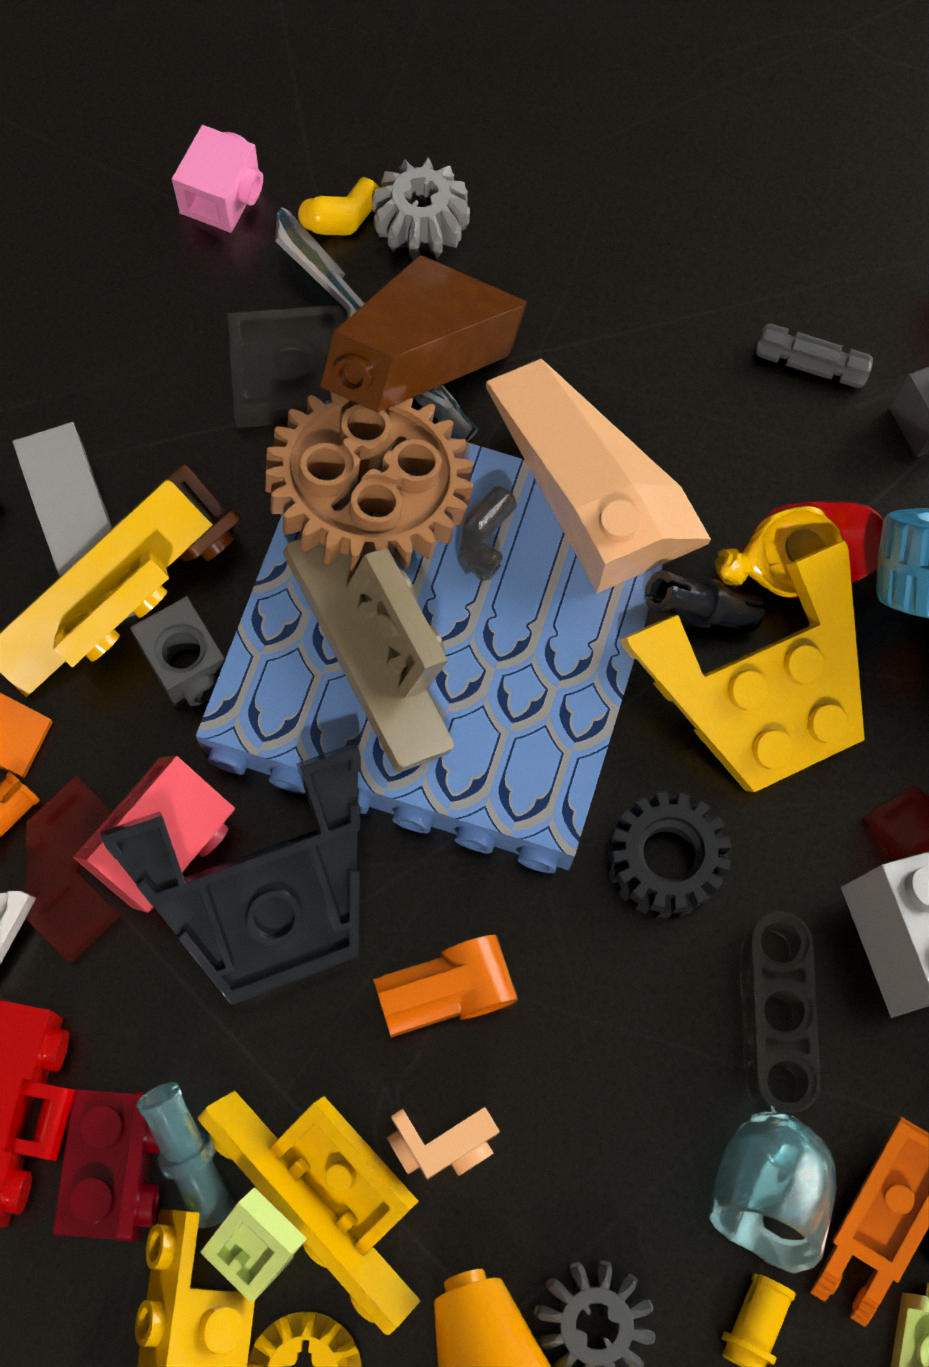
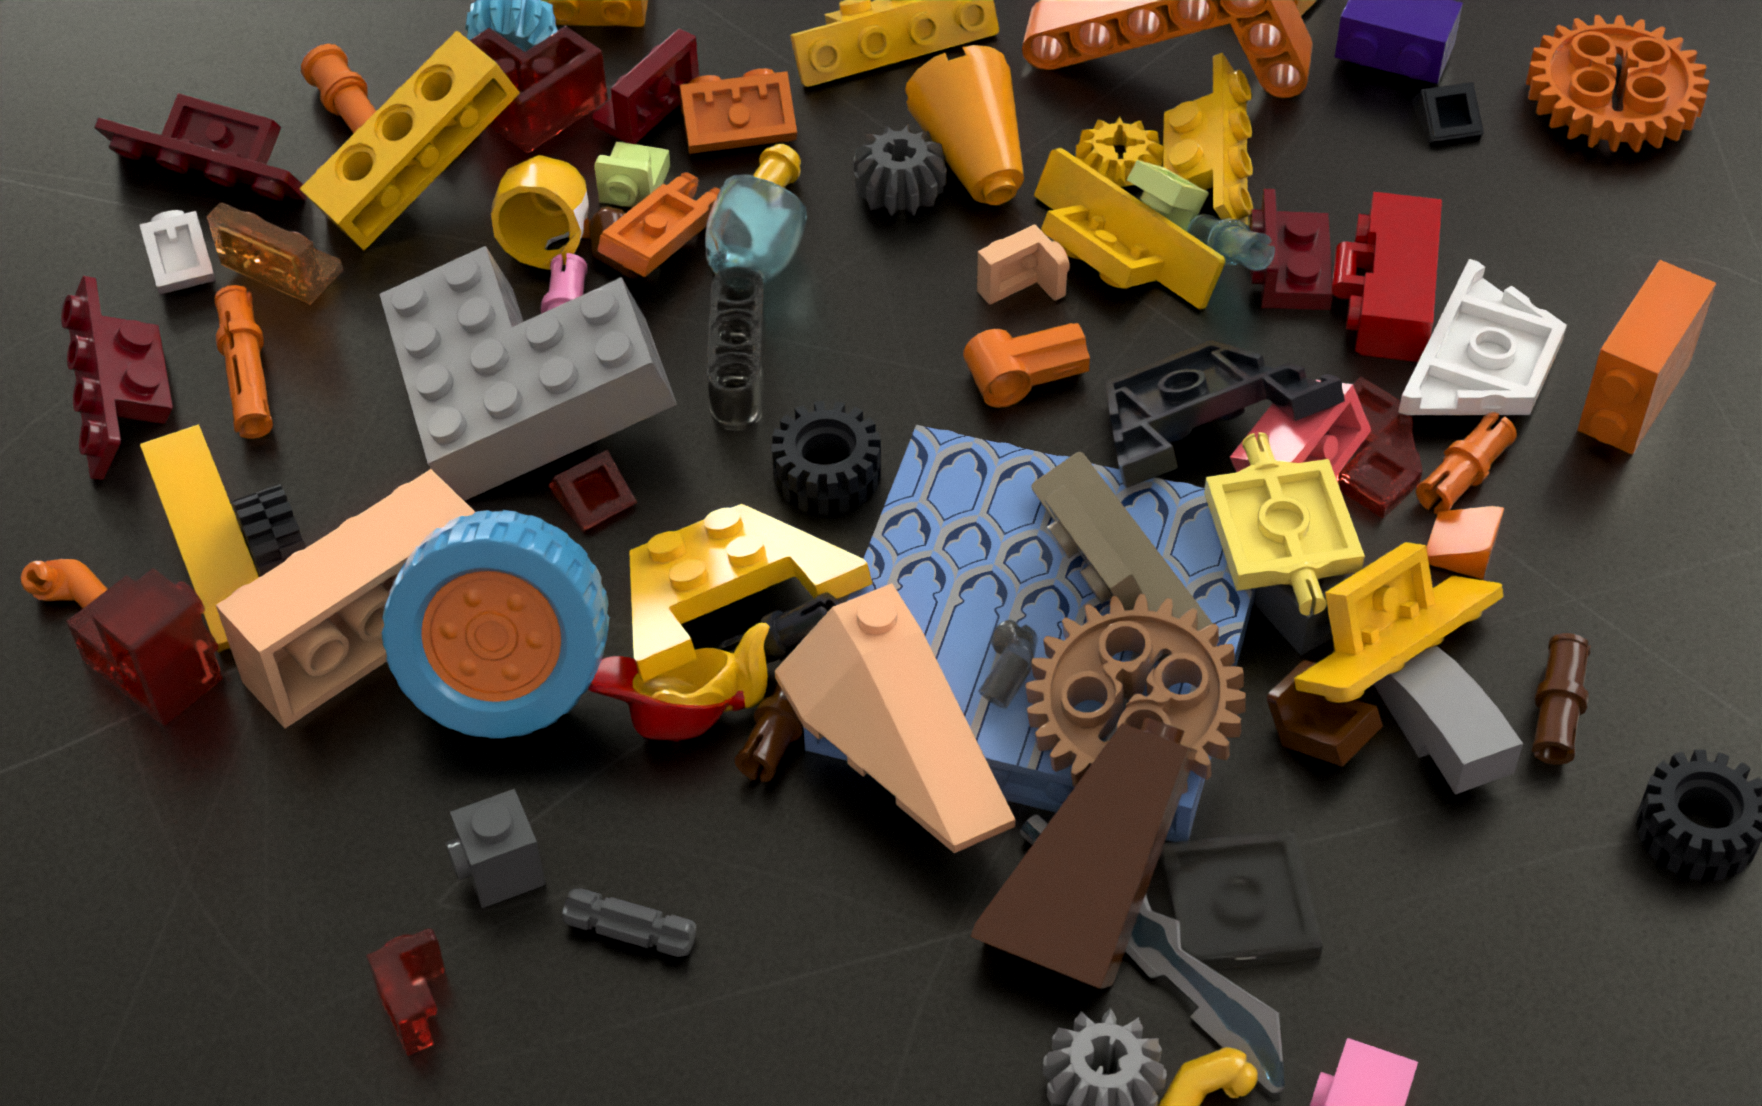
camera: 175 degrees left, 20 degrees down
none -> reddish brown pin [735,684,804,782]
none -> light yellow plate [1204,432,1365,616]

